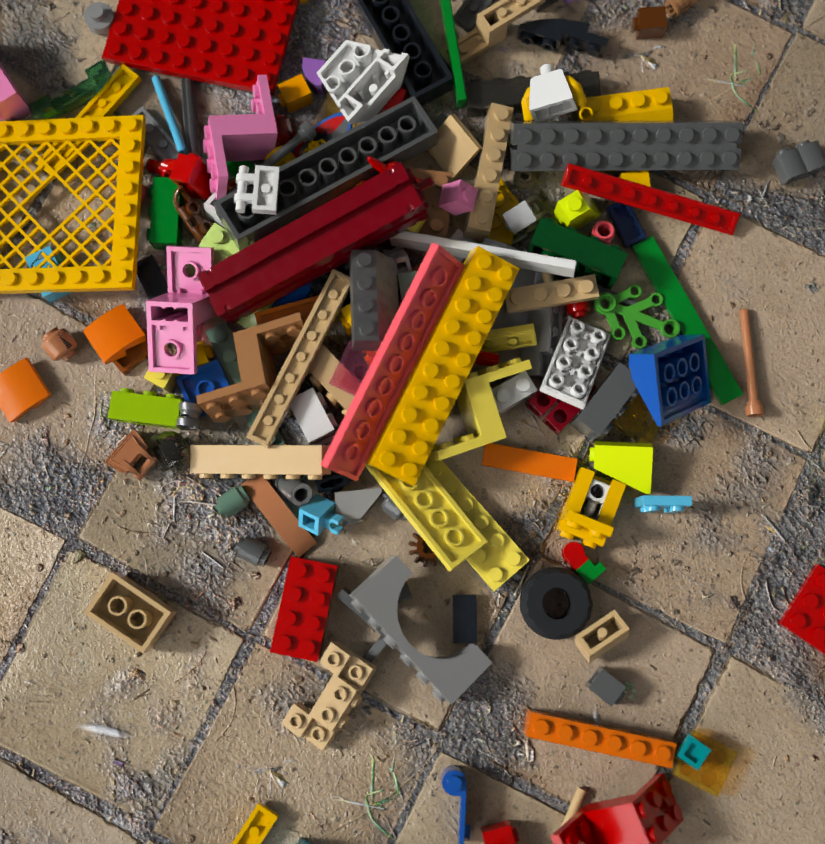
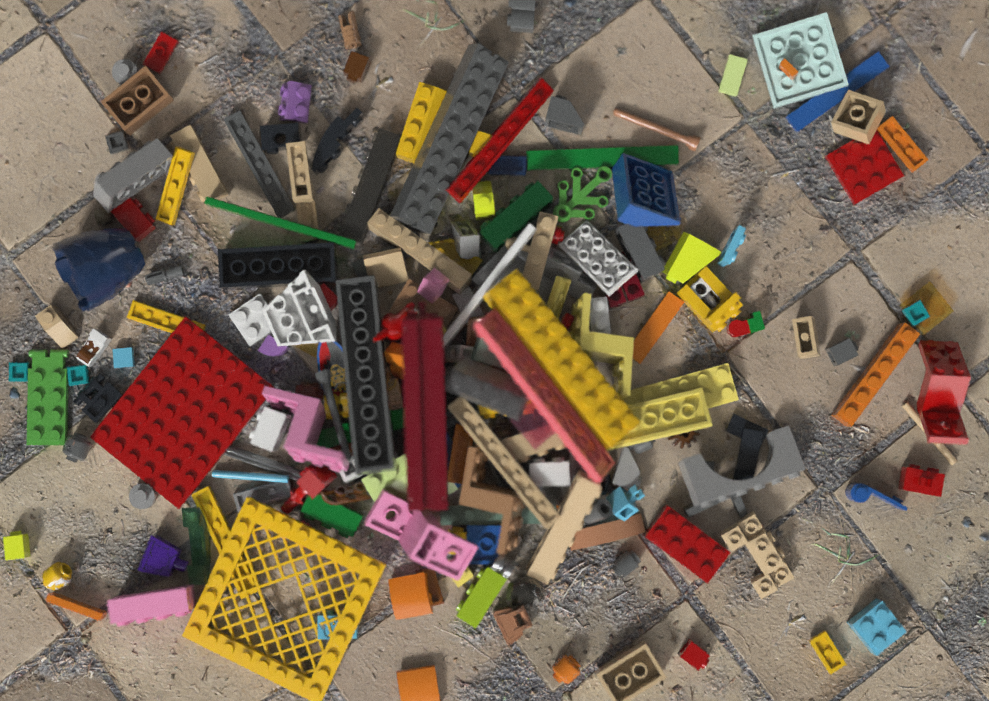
camera: 70 degrees left, 5 degrees up
nougat head [42,327,77,362] -> none
black tile [136,255,168,300] -> none
sand green brick [215,485,251,518] -> none
white plate [234,165,280,215] -> none
light orange brick [277,74,313,113] -> none
black tyre [520,567,593,640] -> none
white torso [521,64,593,121] -> none
coral brick [589,221,615,245] -> none
none -> dark purple torso [138,534,189,577]
none -> white plate [228,293,272,347]
none -> white brick [249,407,291,452]
none -> clear smoke plate [542,486,562,506]
none -> dark grey slope [544,95,584,136]
none -> orange head [552,655,581,684]
none -> red brick [678,639,710,671]
none -> black tile [732,427,763,481]

